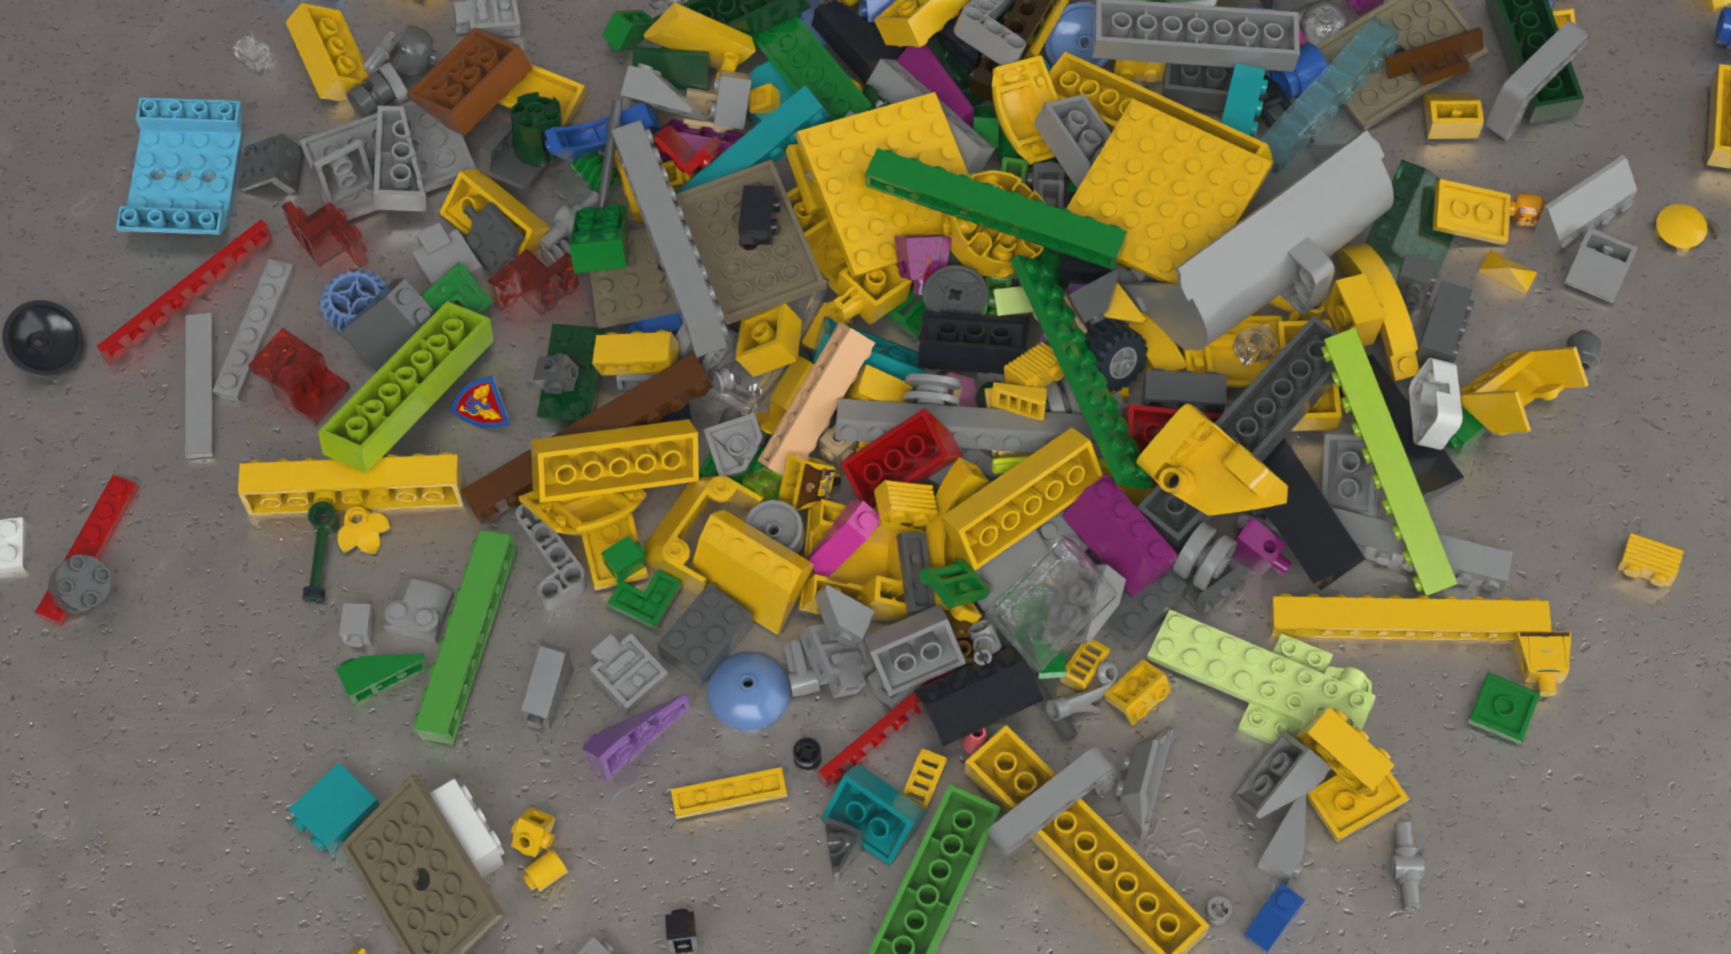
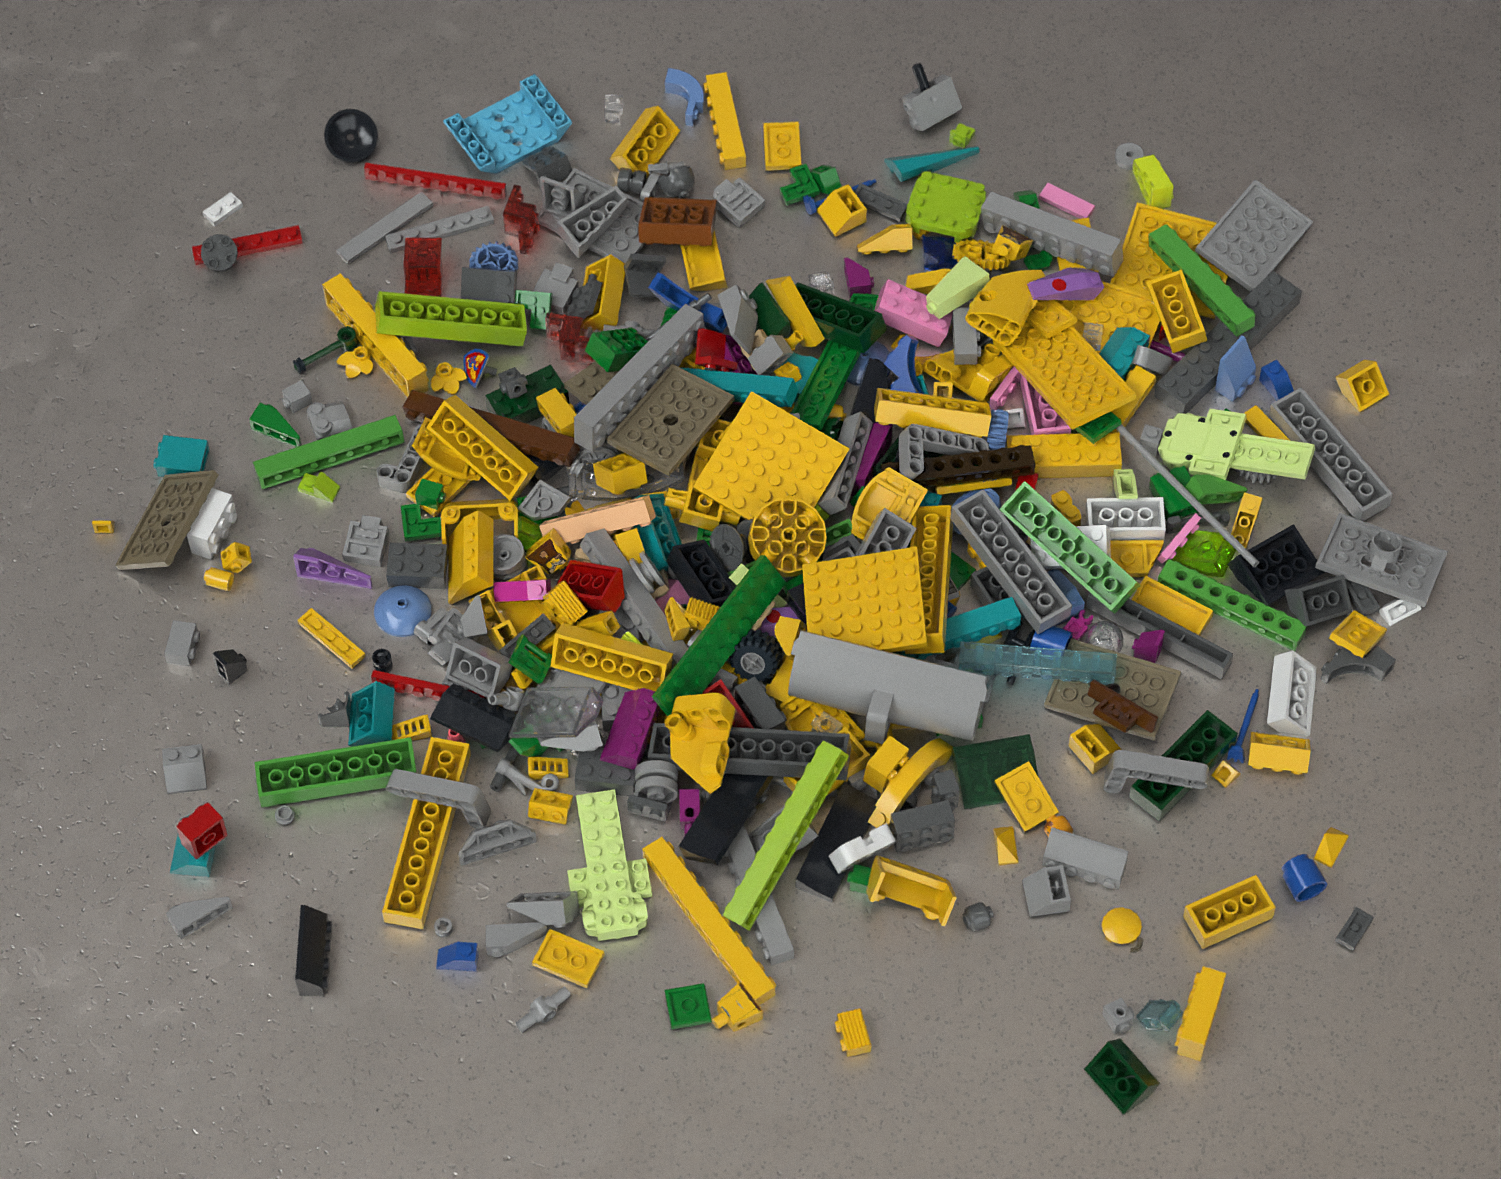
camera: 55 degrees right, 5 degrees down
dark green cylinder [509,92,563,167] -> none
slope [521,641,573,728] -> none
green slope [602,10,655,51] -> none
black brick [738,185,782,245] -> none
green brick [865,148,1127,270] -> none
magenta torso [895,234,952,295] -> none
dark grey slope [1069,269,1119,326] -> none
yellow brick [1295,707,1394,794] -> none
none -> lime slope [298,471,340,503]
none -> yellow plate [431,362,467,395]

